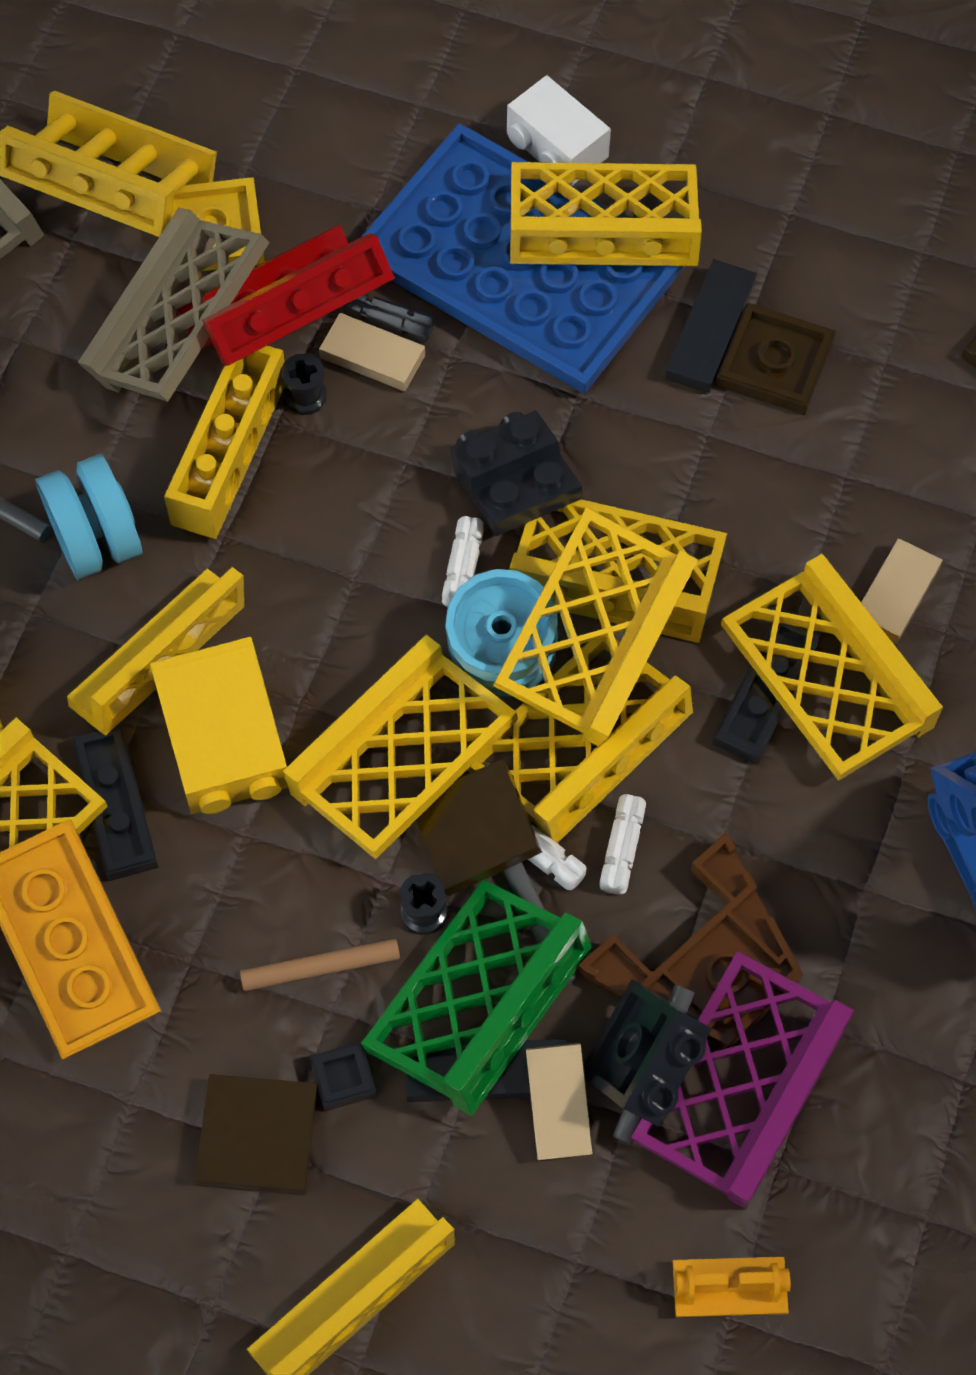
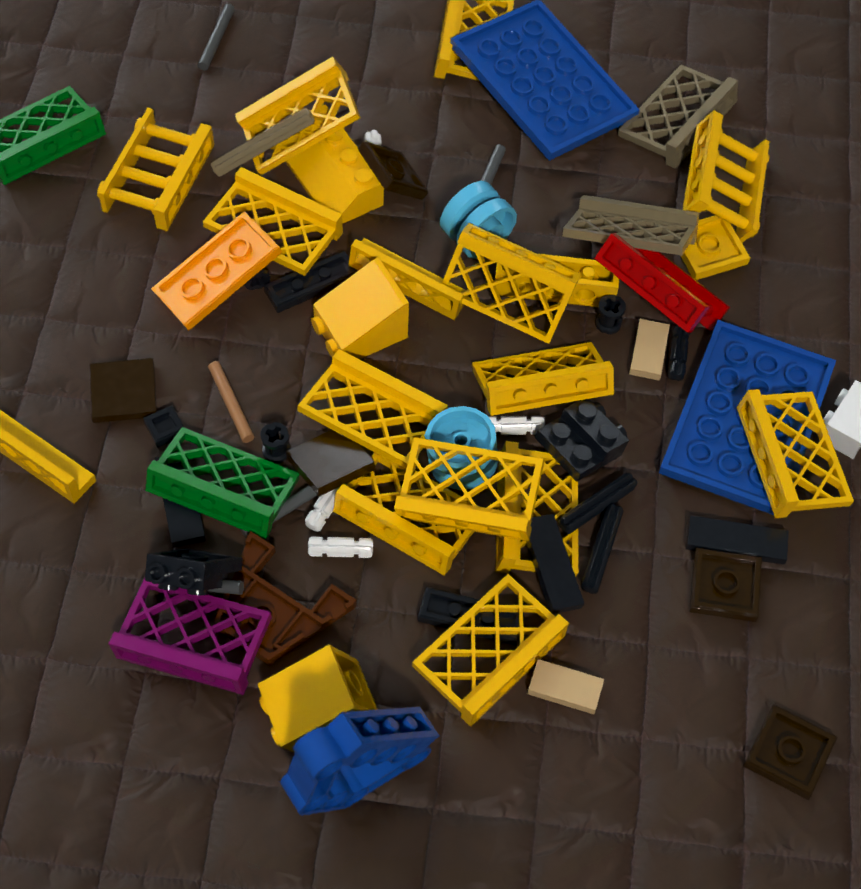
camera: 75 degrees right, 5 degrees down
tan tile [526,1043,592,1160] -> none
light orange hinge [672,1257,791,1318] -> none
none -> yellow slope [257,645,378,753]
none -> yellow fence [442,223,581,344]
none -> yellow fence [472,342,614,416]
none -> black tile [526,514,585,614]
none -> black axle [558,473,638,534]
none -> black axle [581,504,624,594]

